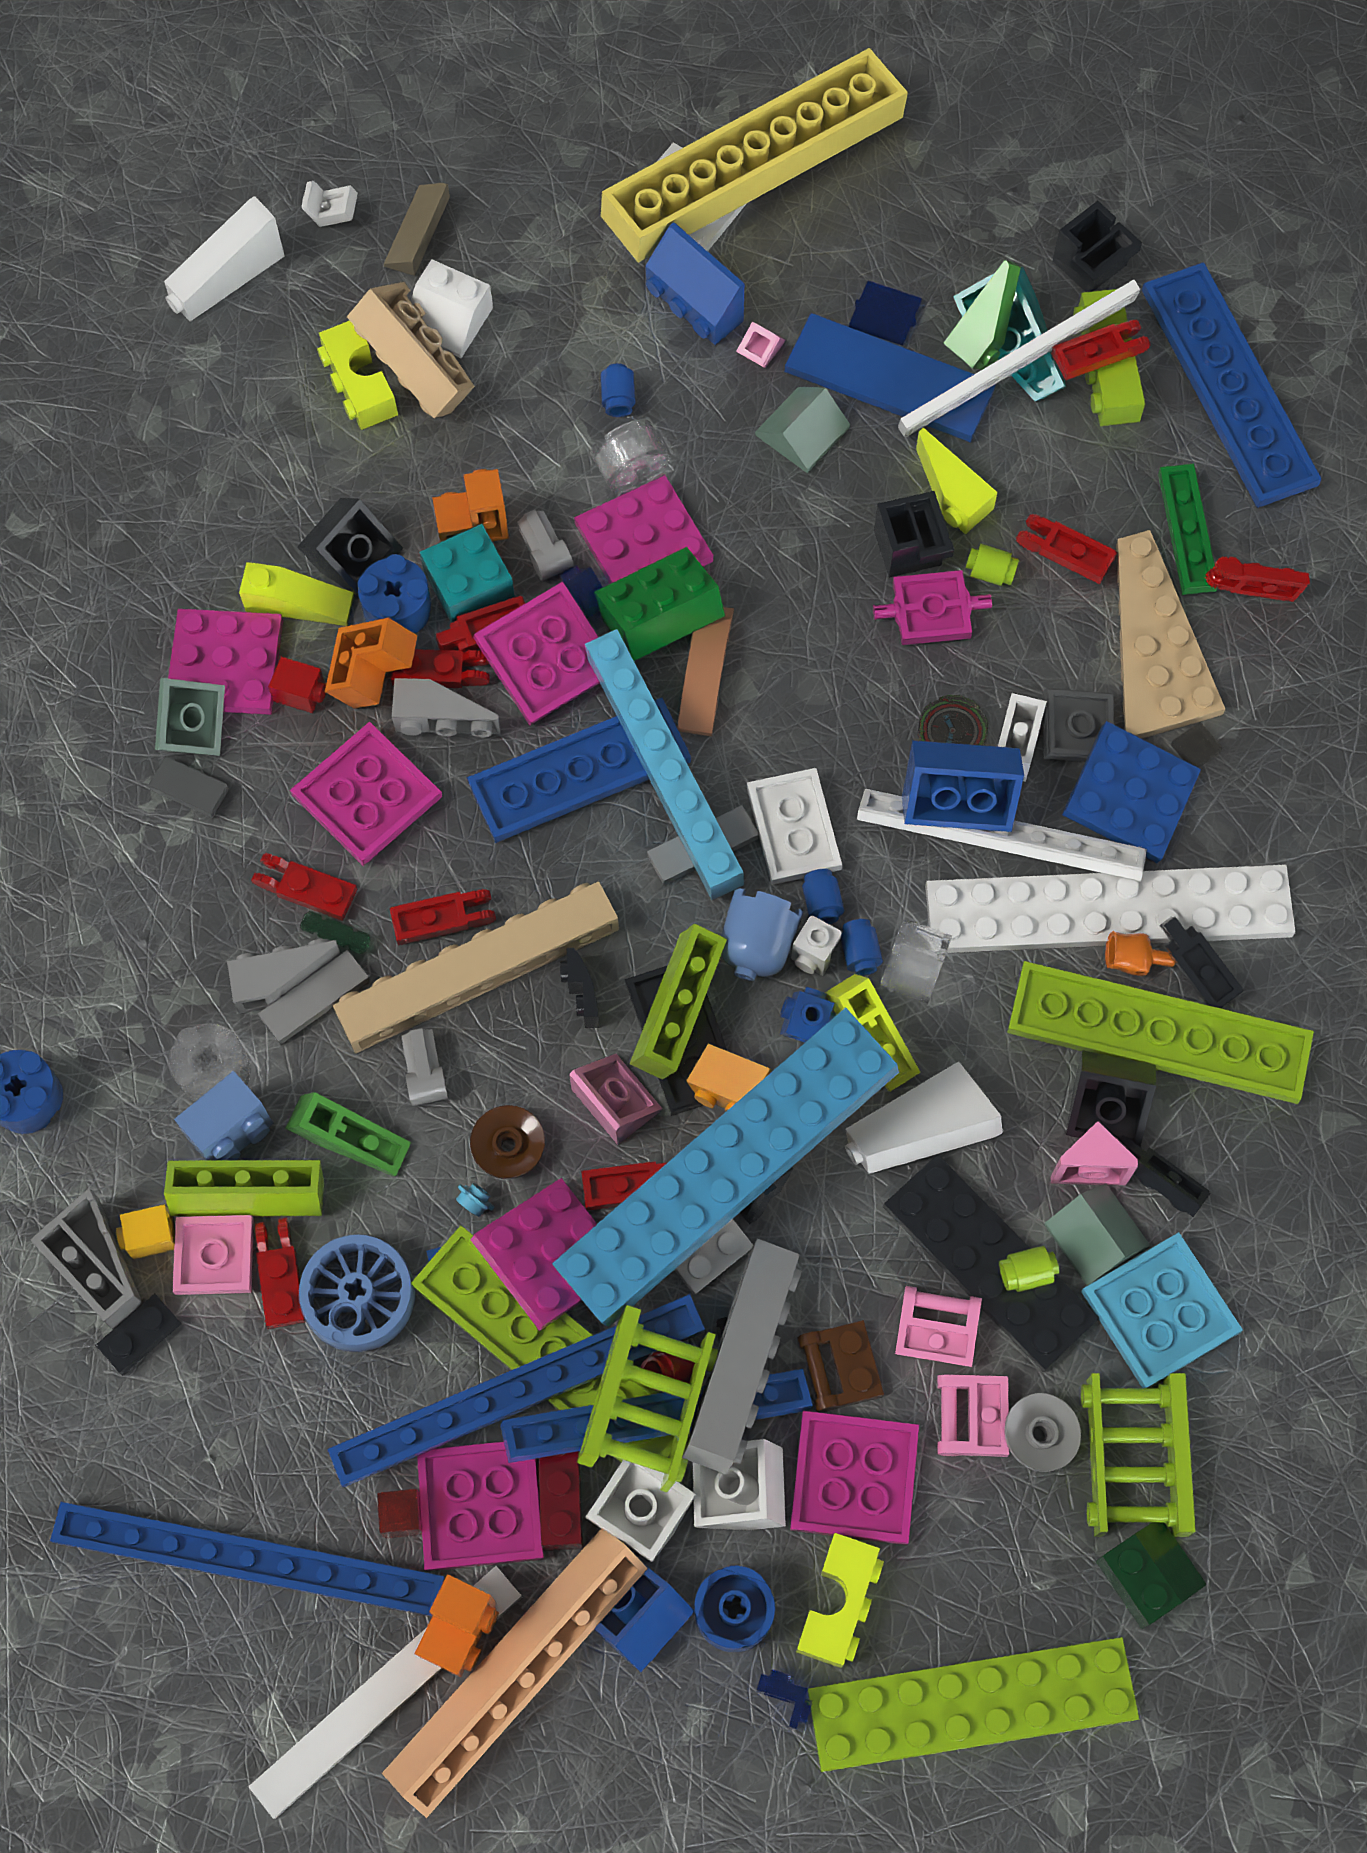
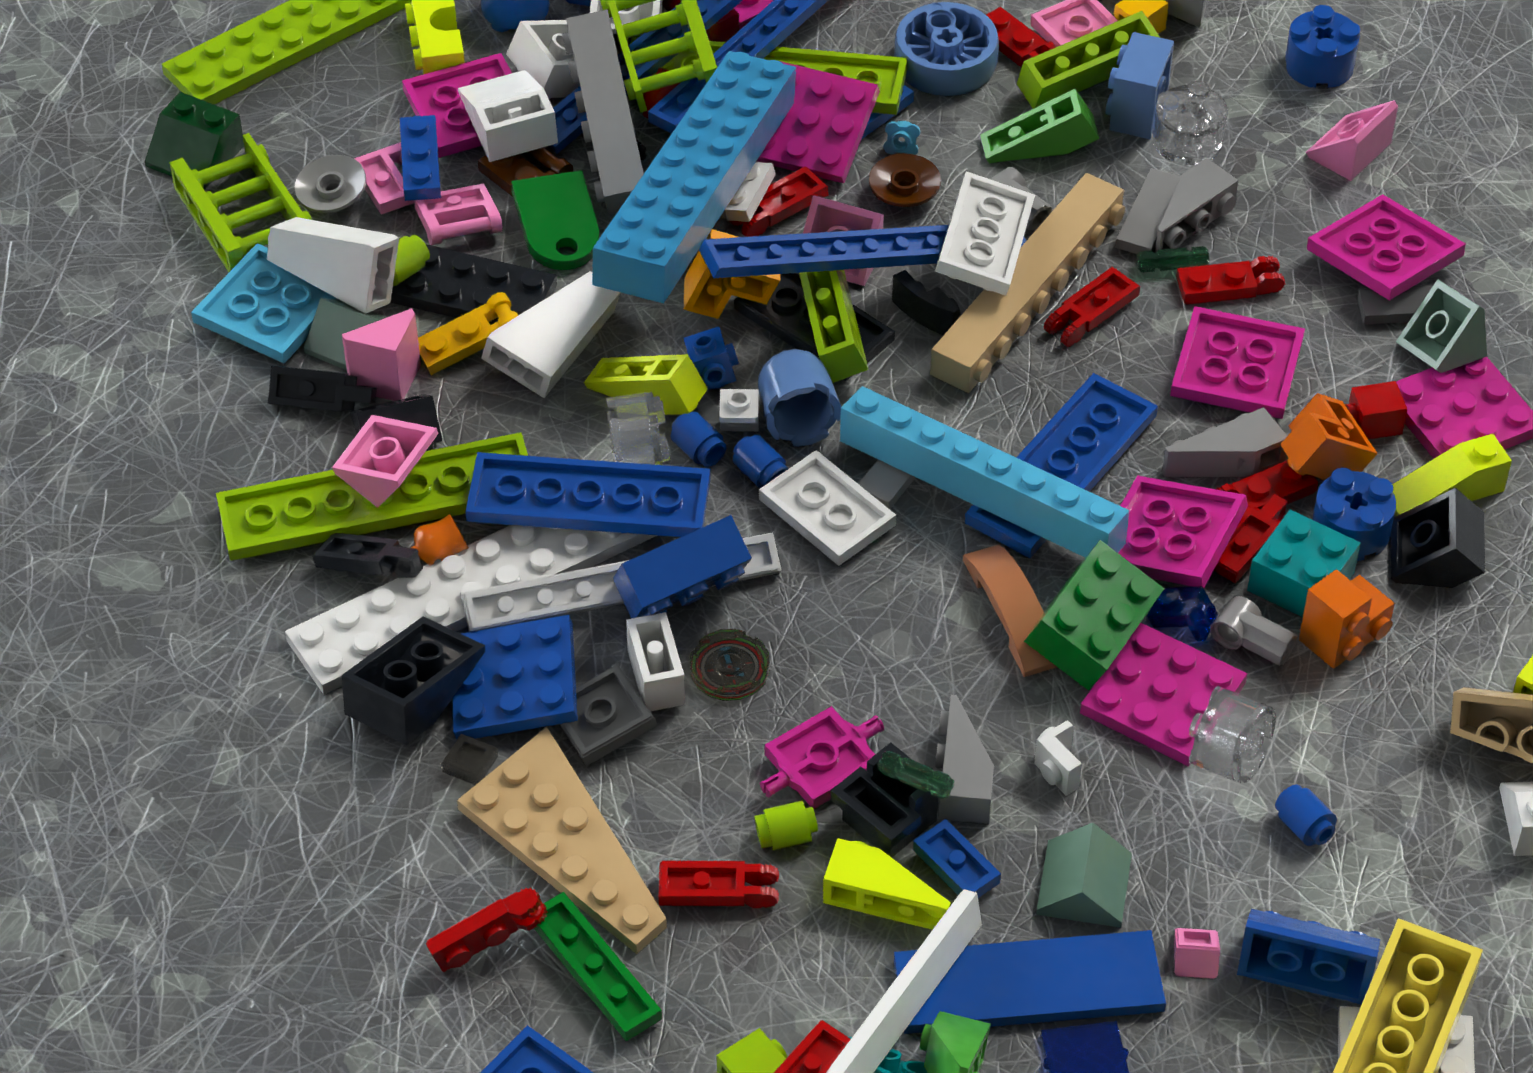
camera: 150 degrees right, 20 degrees down
none -> white slope [267,217,399,314]
none -> bright pink slope [332,415,439,508]
none -> black slope [341,616,485,745]
none -> blue plate [400,115,441,201]
none -> yellow plate [418,292,519,375]
none -> white slope [458,70,558,162]
none -> blue plate [465,452,711,537]
none -> green tile [511,170,599,270]
none -> blue plate [699,225,1027,278]
none -> clear green axle [877,751,955,799]
none -> blue plate [913,819,1001,898]
none -> light grey slope [934,695,994,824]
none -> white plate [935,171,1035,296]
none -> white bracket [1034,720,1082,796]
none -> bright pink slope [1306,100,1398,181]
none -> dark pink plate [1307,194,1466,301]

